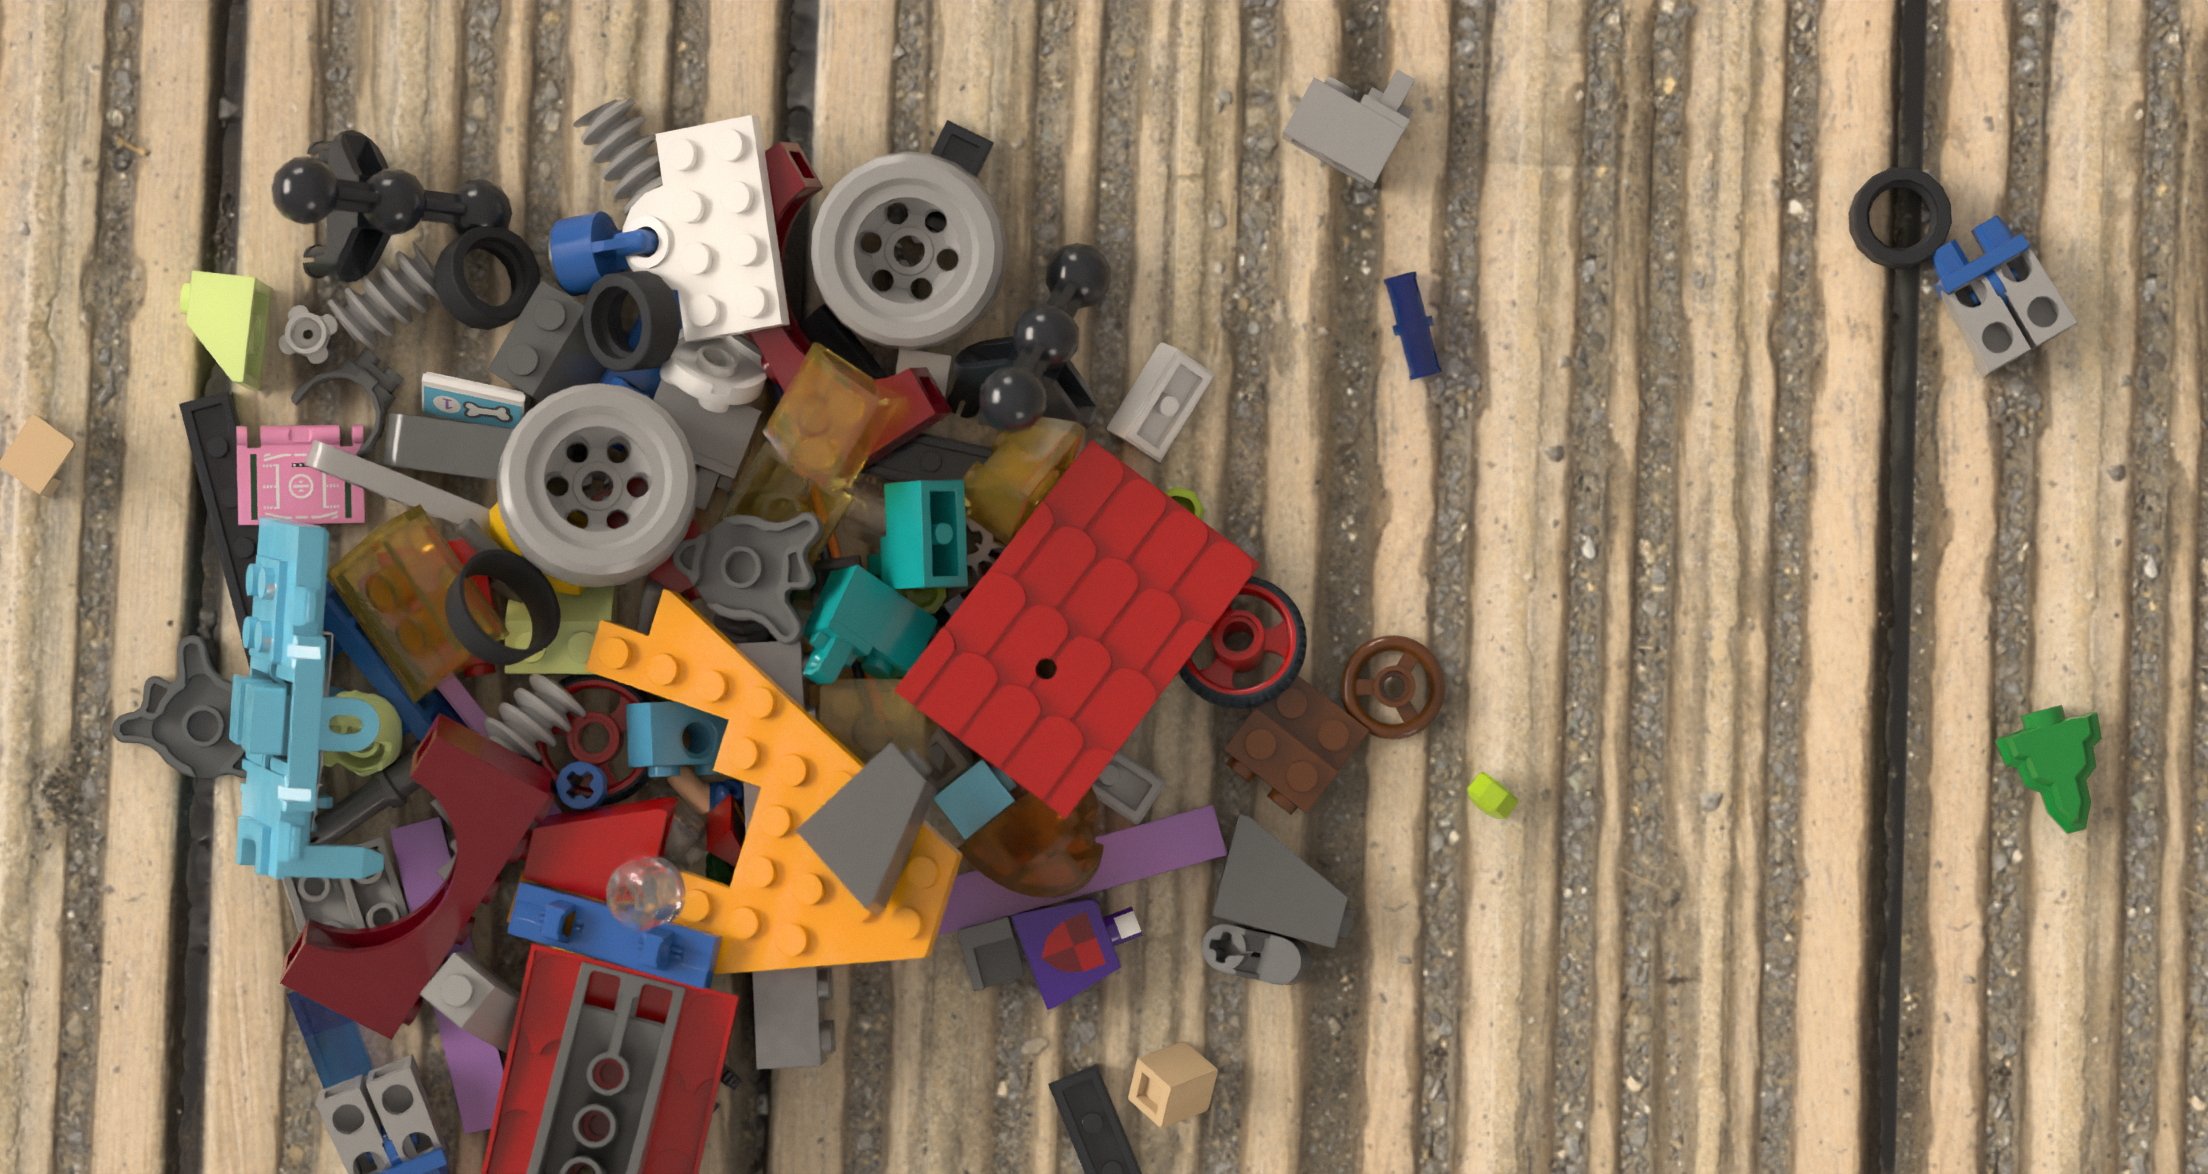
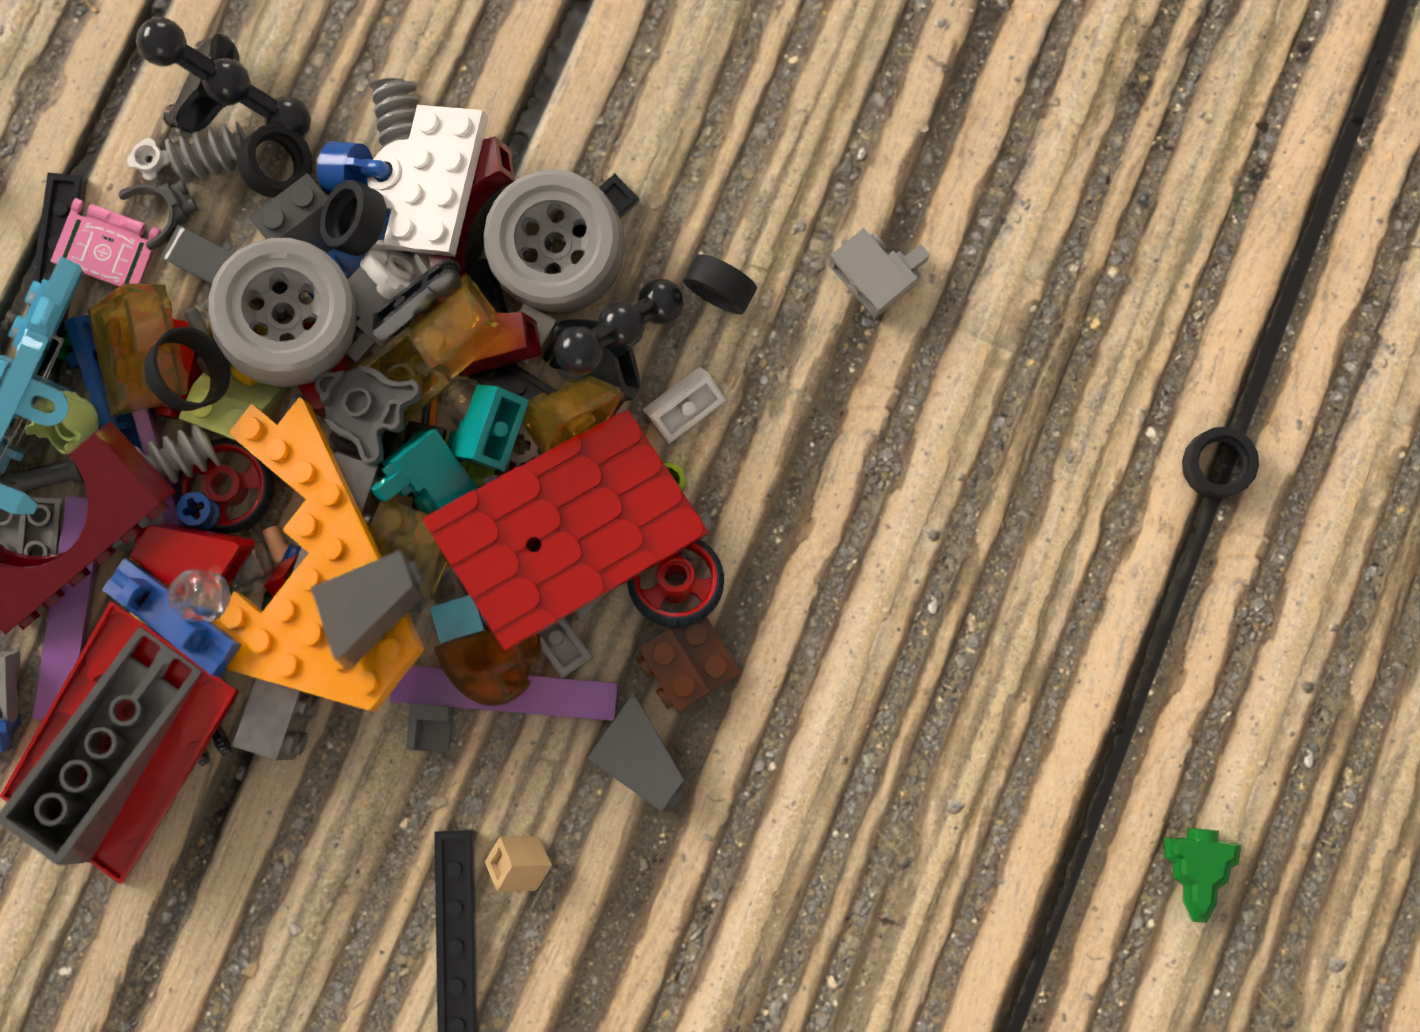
camera: 15 degrees right, 5 degrees down
yellowish green slope [180,270,272,391] -> none
light grey beam [304,440,491,534] -> none
light grey slope [420,950,521,1054] -> none
slope [422,372,532,428] -> none
dark azure brick [626,702,729,777] -> none
dark purple torso [1011,898,1143,1010] -> none
dark grey piece [1202,924,1312,985] -> none
reddish brown piece [1341,635,1445,740] -> none
clear blue pin [1383,271,1443,380] -> none
lime tile [1467,772,1519,819] -> none
light grey hips [1930,215,2078,378] -> none
none -> black hinge [372,258,461,342]
none -> black tyre [683,254,757,314]

